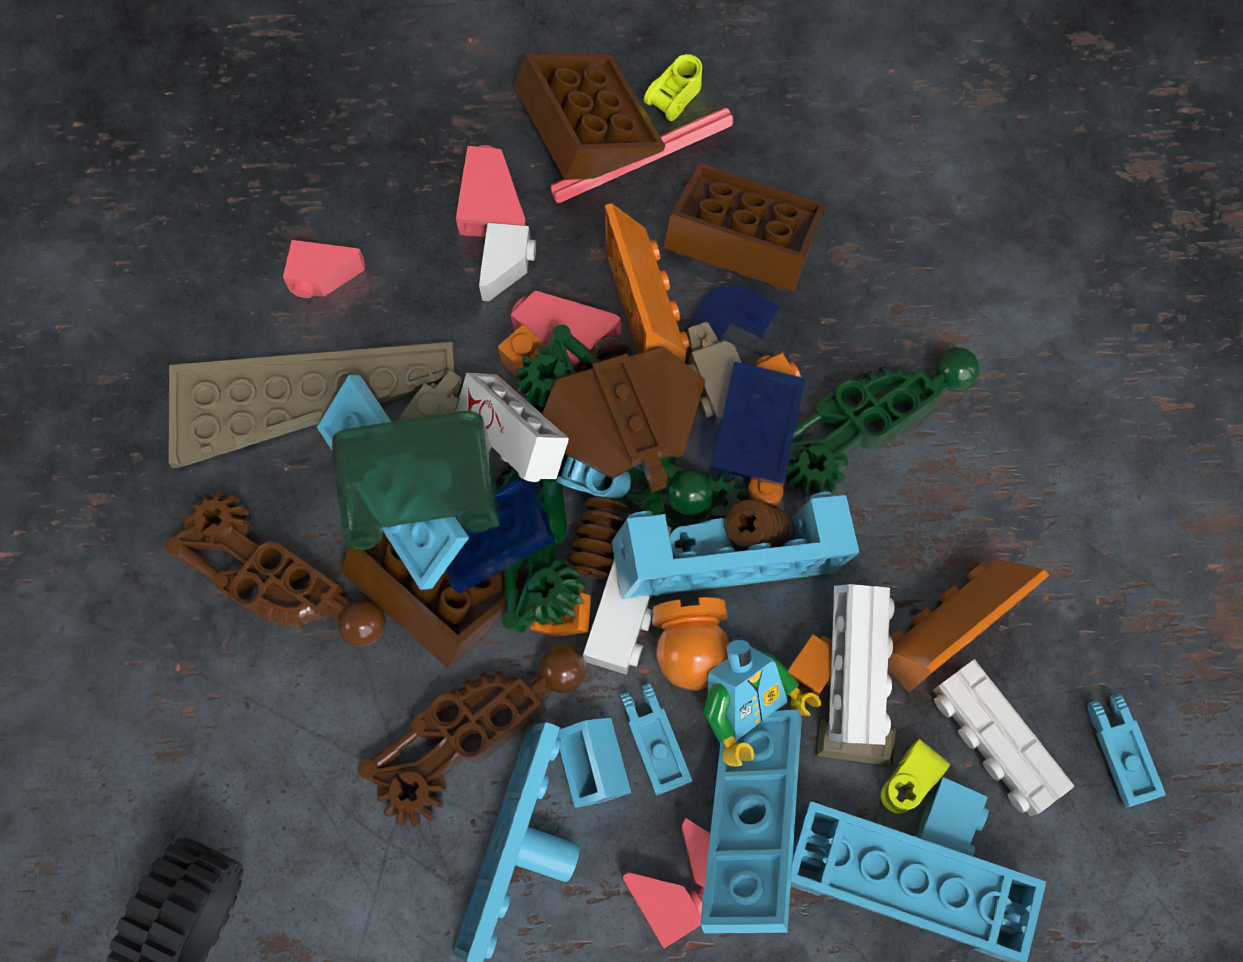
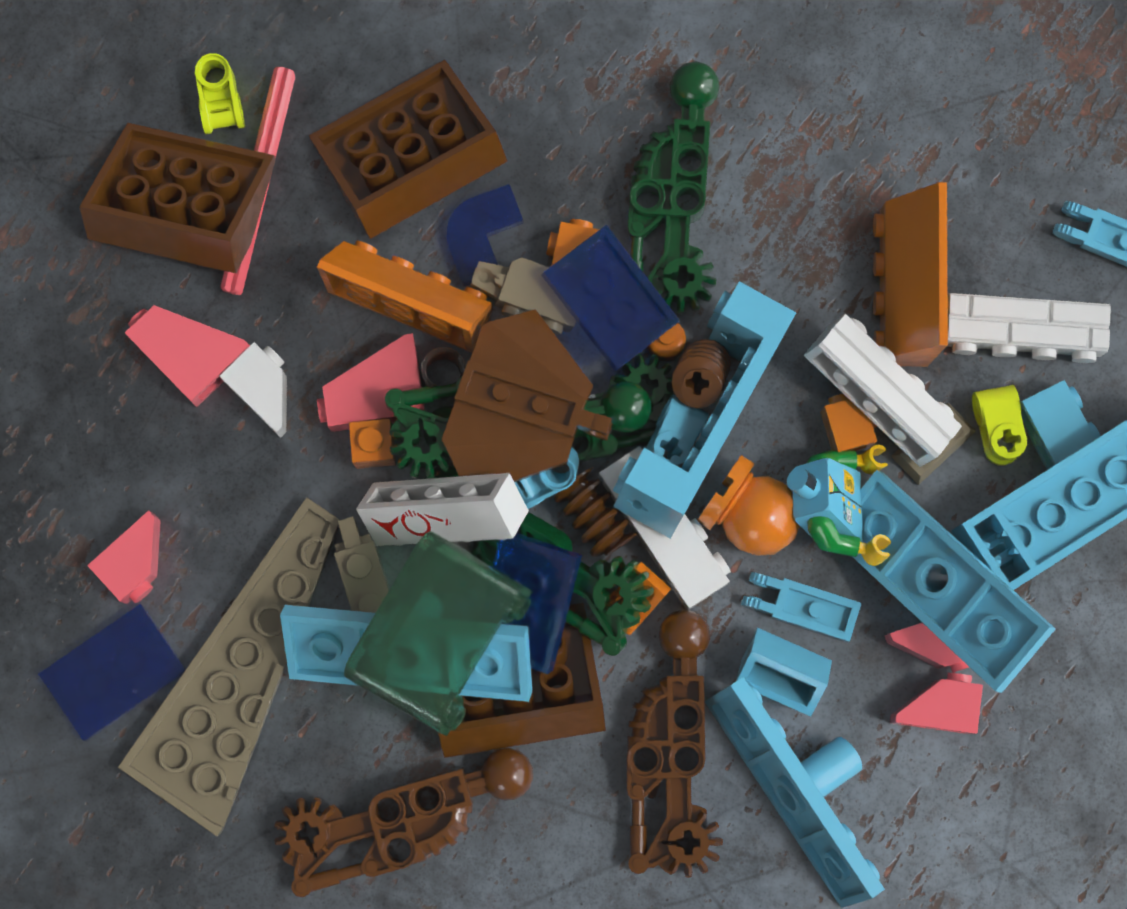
camera: 55 degrees left, 10 degrees up
none -> clear blue plate [39,604,186,741]

